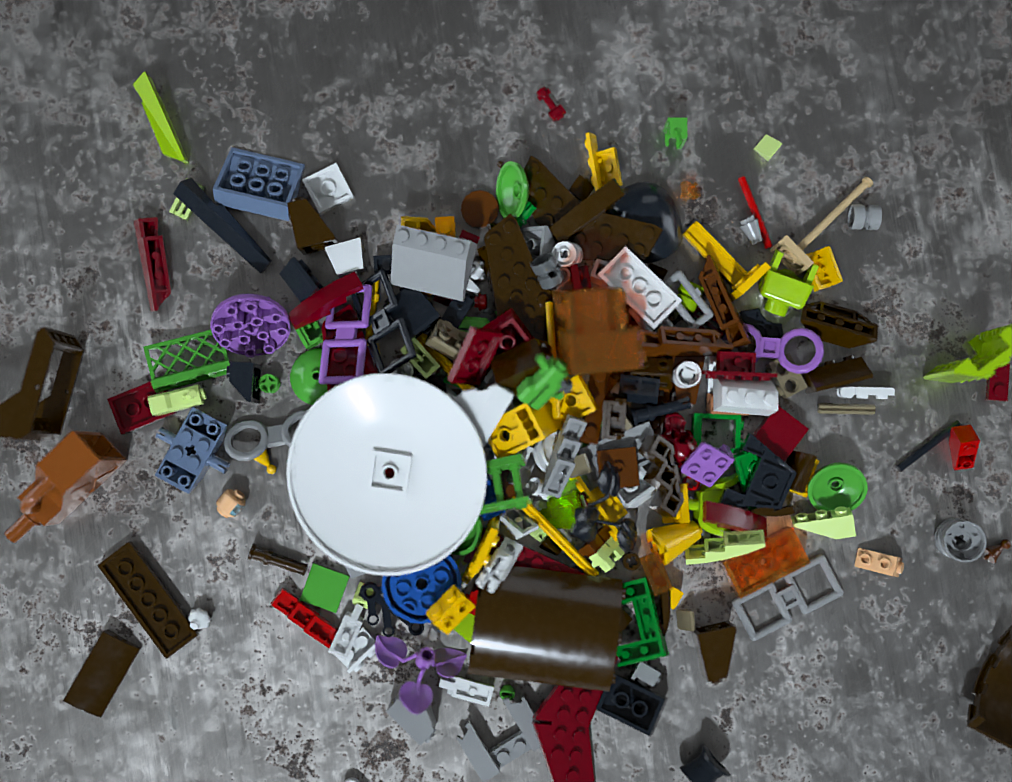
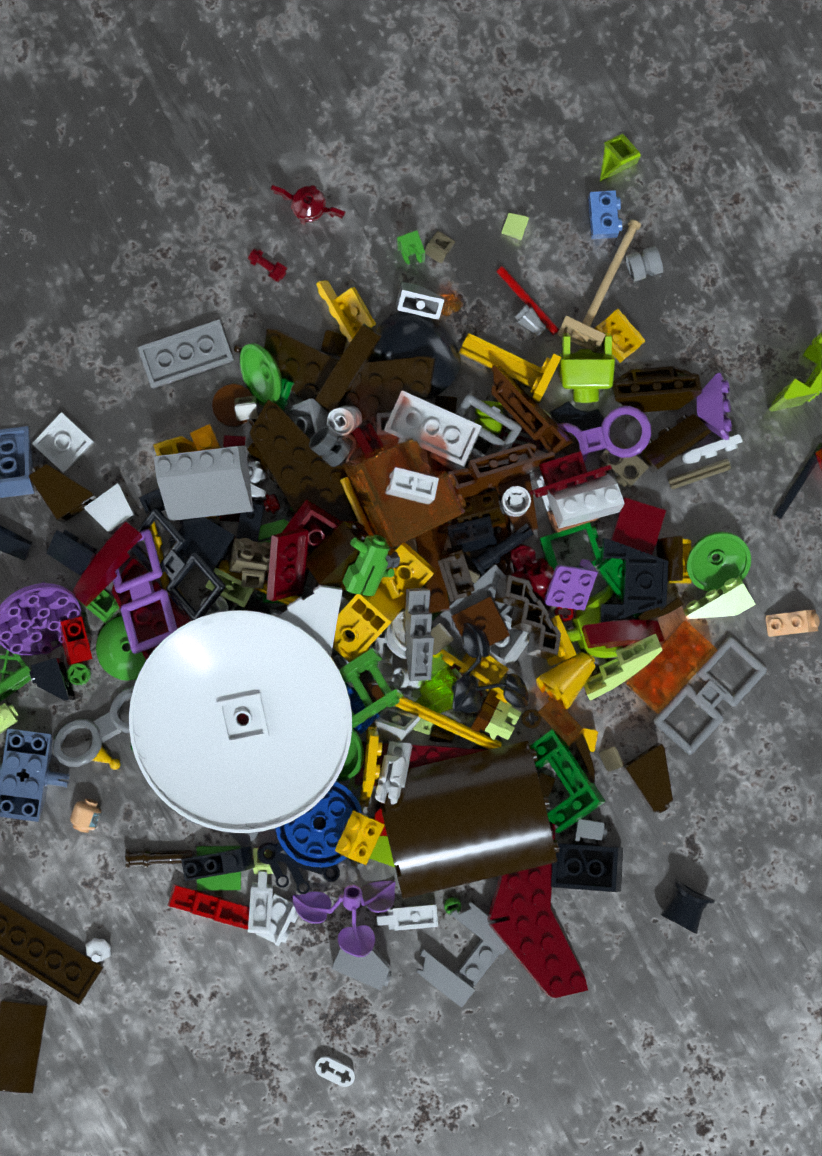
camera: 25 degrees left, 0 degrees up
none -> red slope [60,616,93,665]
none -> light grey plate [137,320,234,389]
none -> black slope [181,846,255,881]
none -> dark tan slope [234,396,258,421]
none -> dark tan slope [241,569,265,589]
none -> dark red helmet [270,185,346,225]
none -> white hinge [385,467,439,505]
none -> light grey slope [396,282,444,320]
none -> dark tan slope [425,230,456,263]
none -> medium blue brick [588,190,622,239]
none -> lime slope [600,134,641,182]
none -> medium lavender slope [696,373,732,440]

